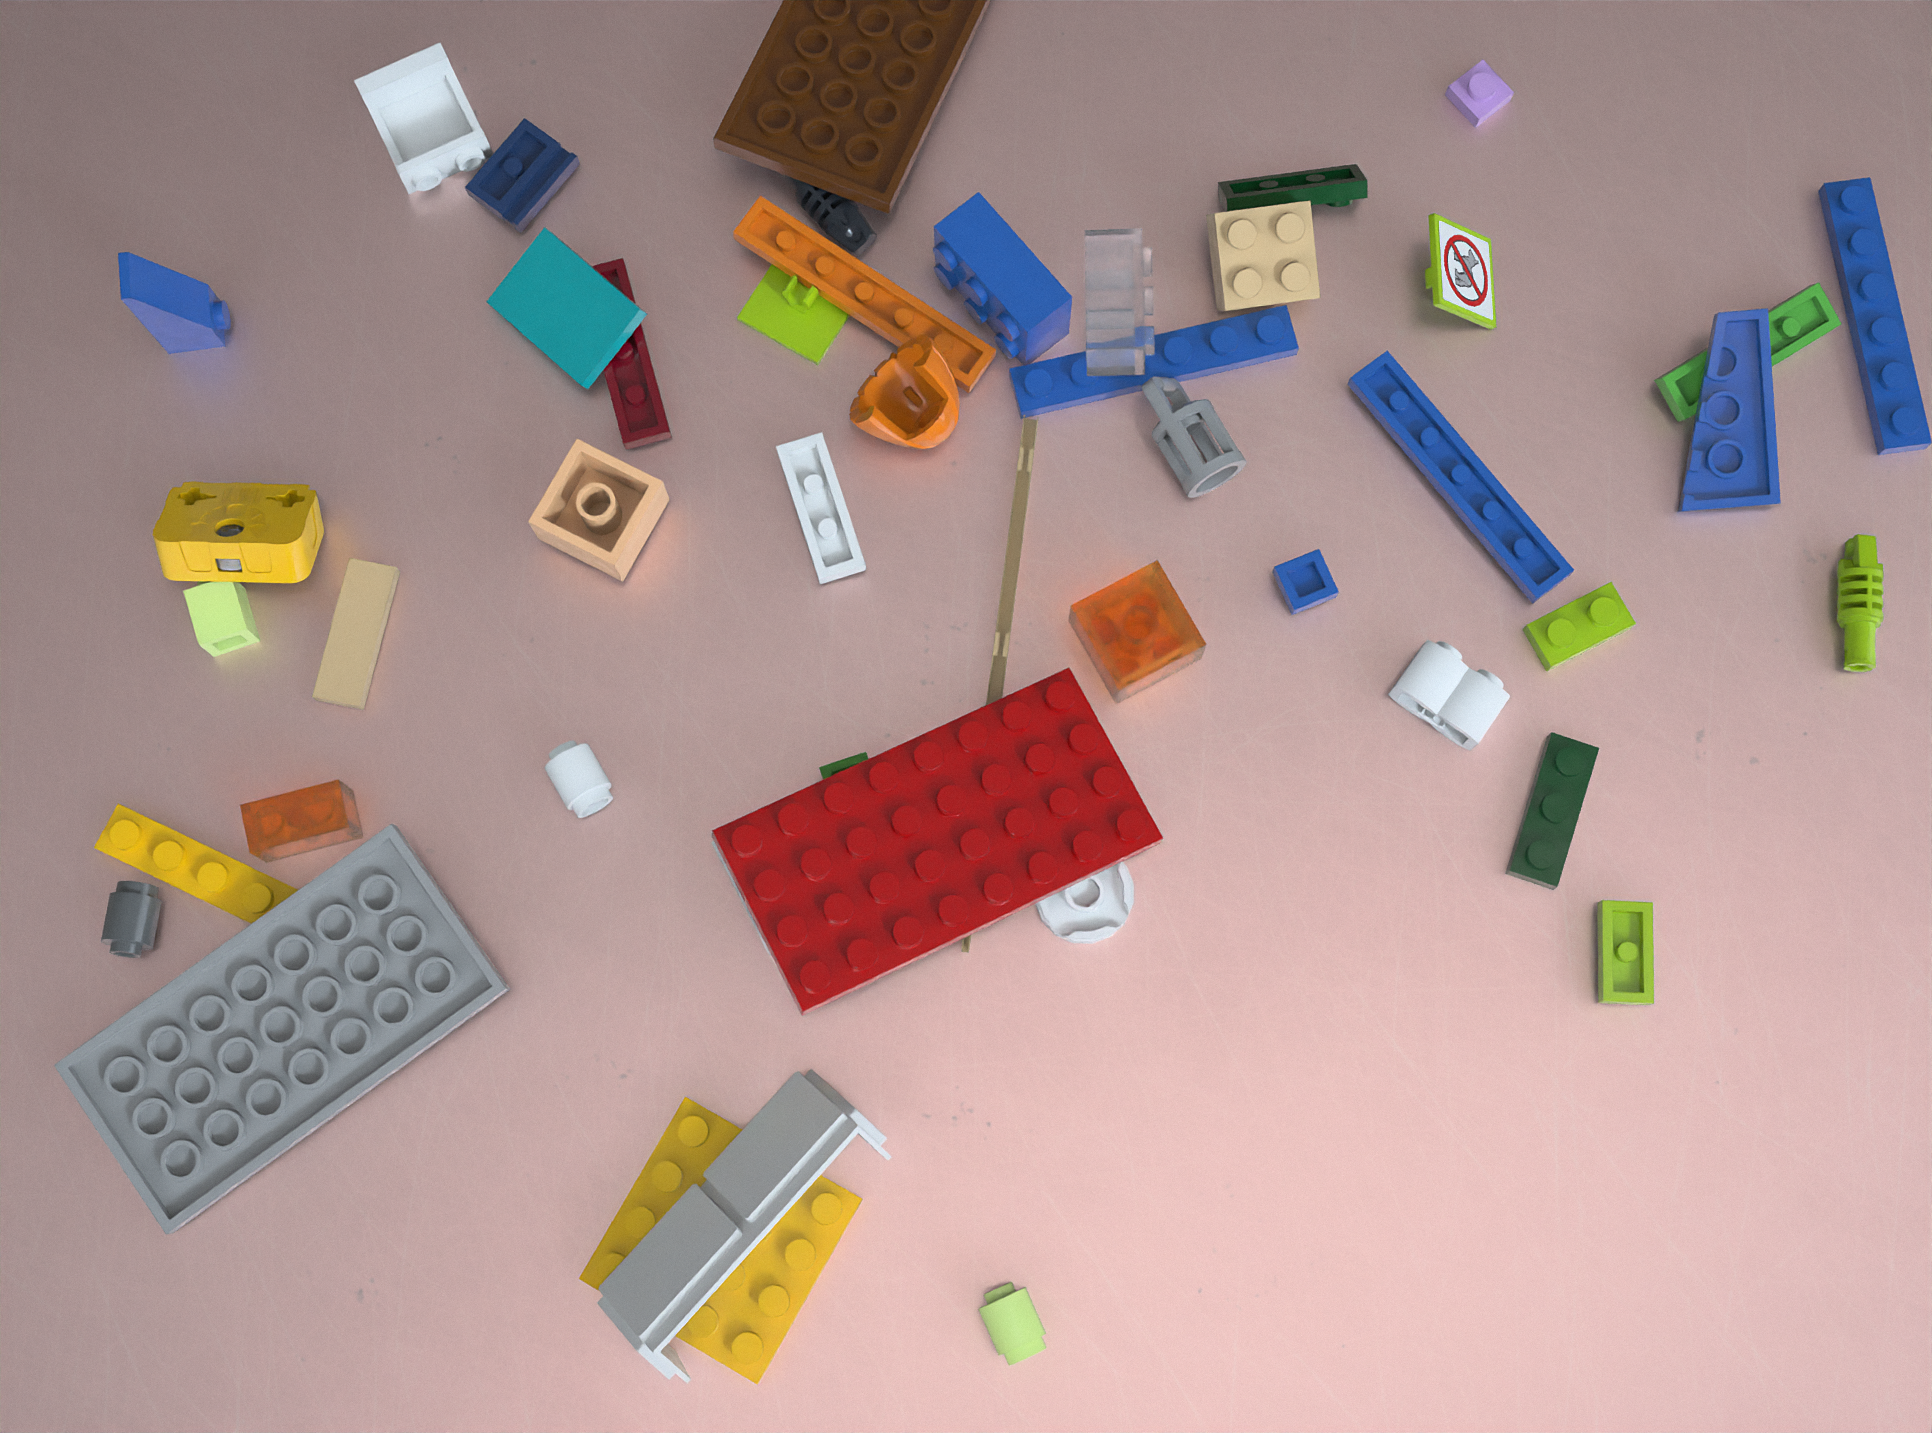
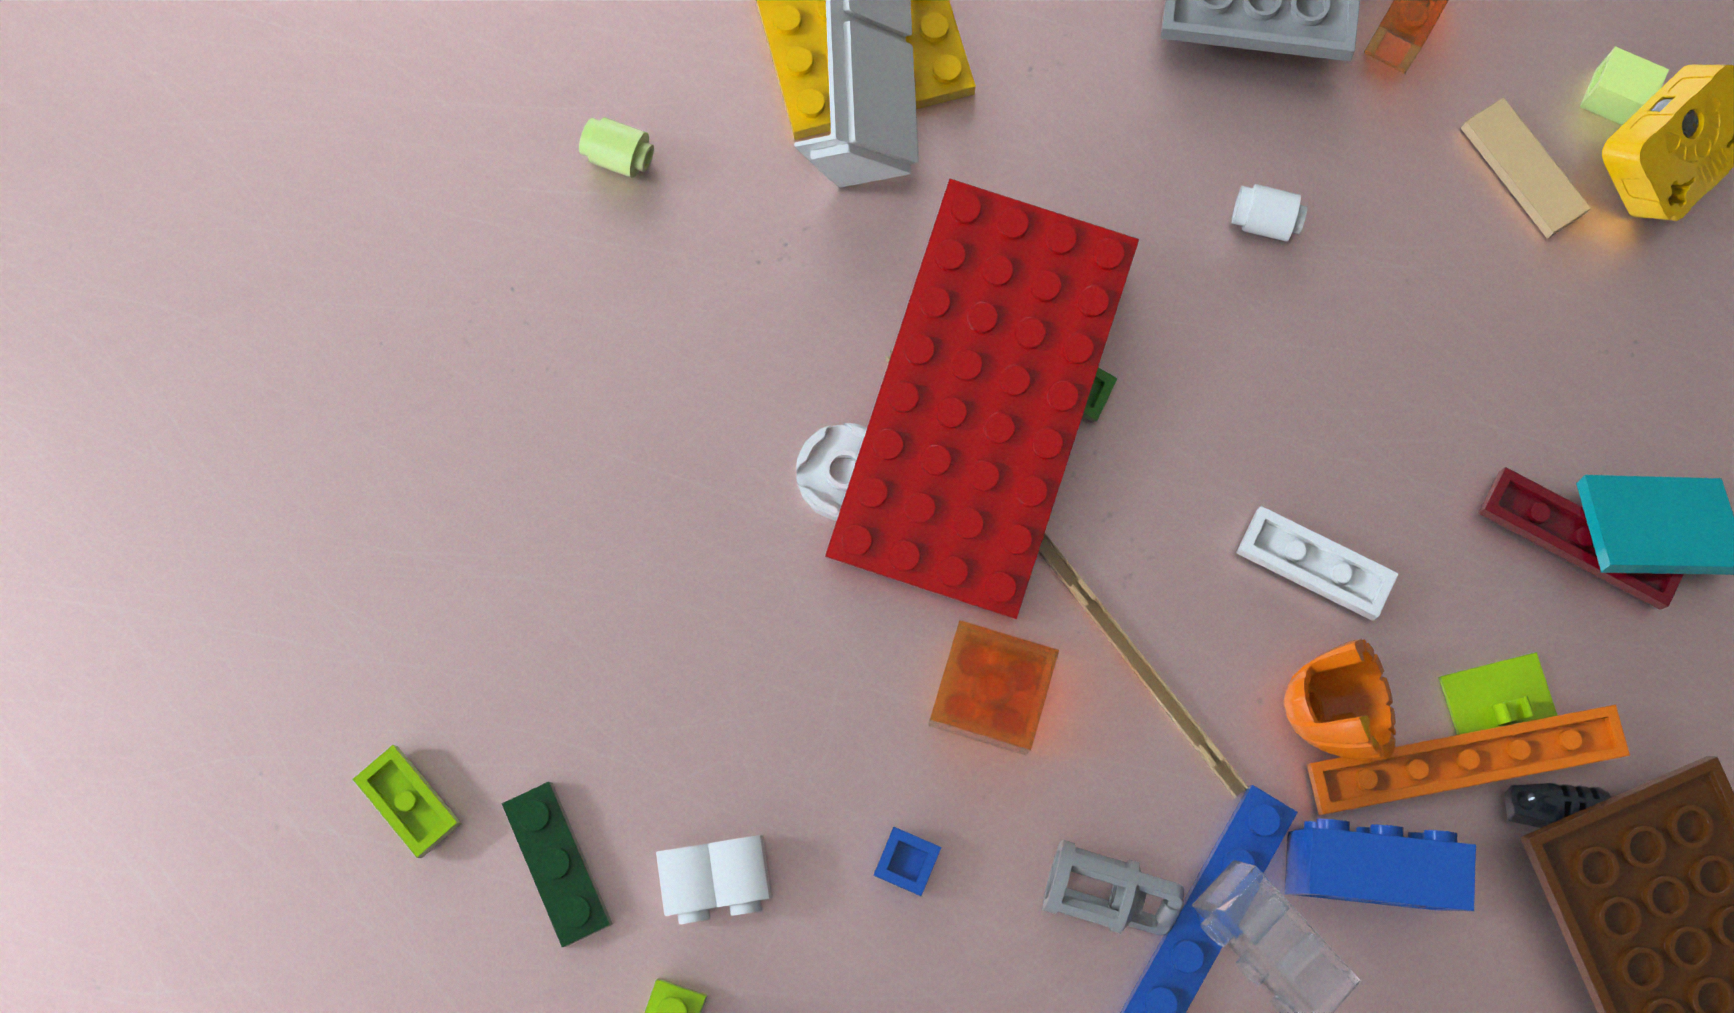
camera: 135 degrees right, 0 degrees up
light nougat brick [528,439,670,582] -> none

